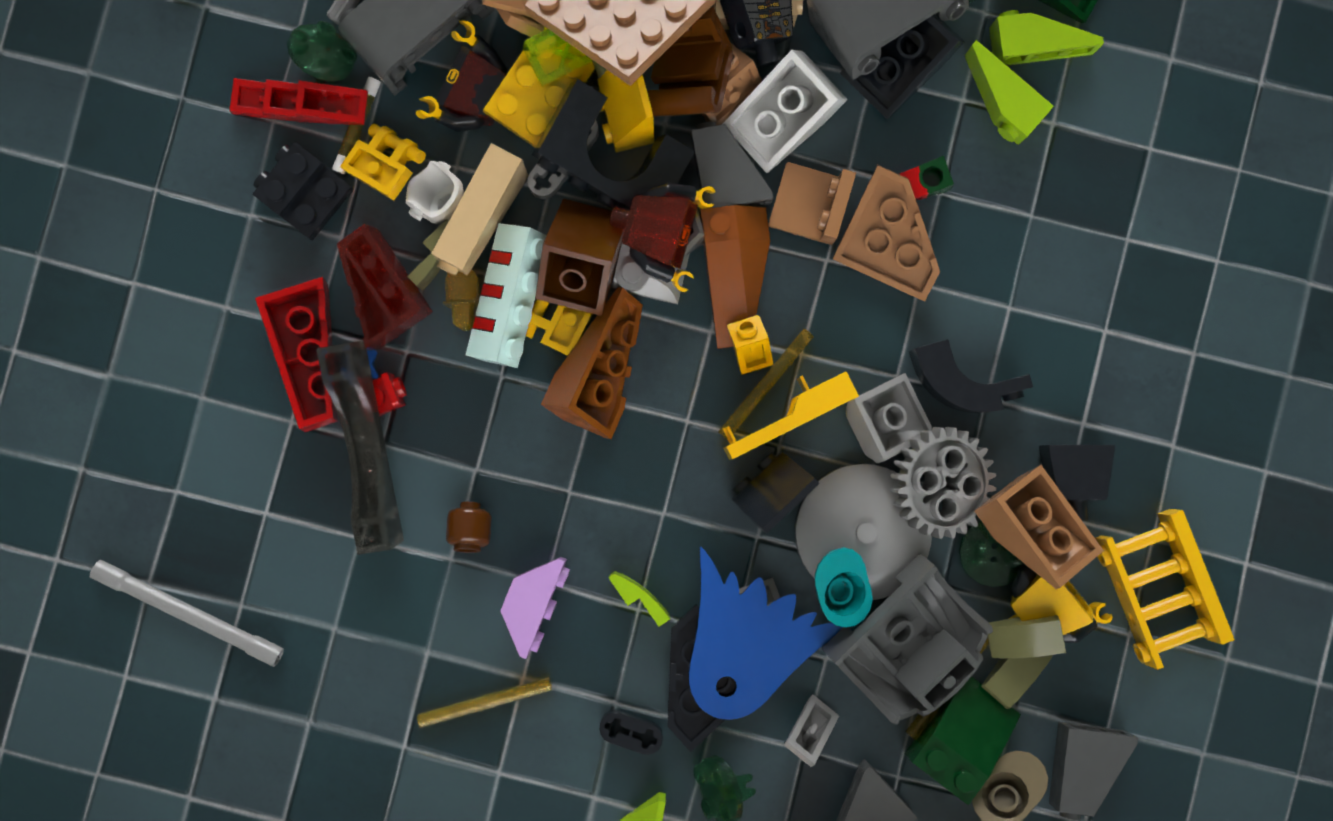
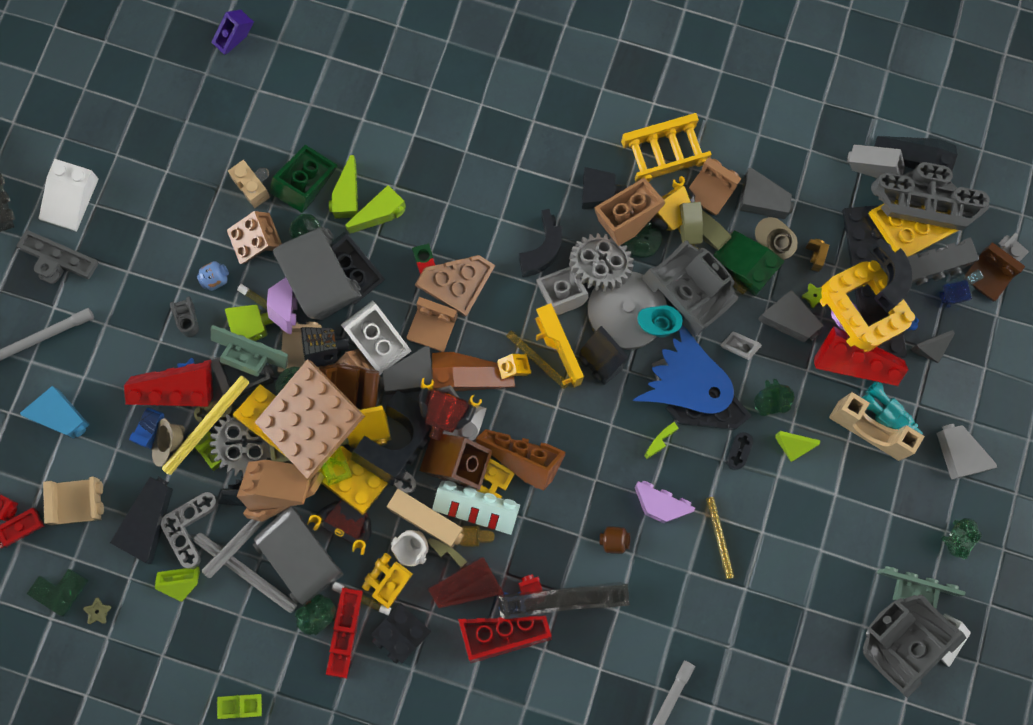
camera: 90 degrees left, 10 degrees down
none -> medium nougat bracket [689,157,741,215]

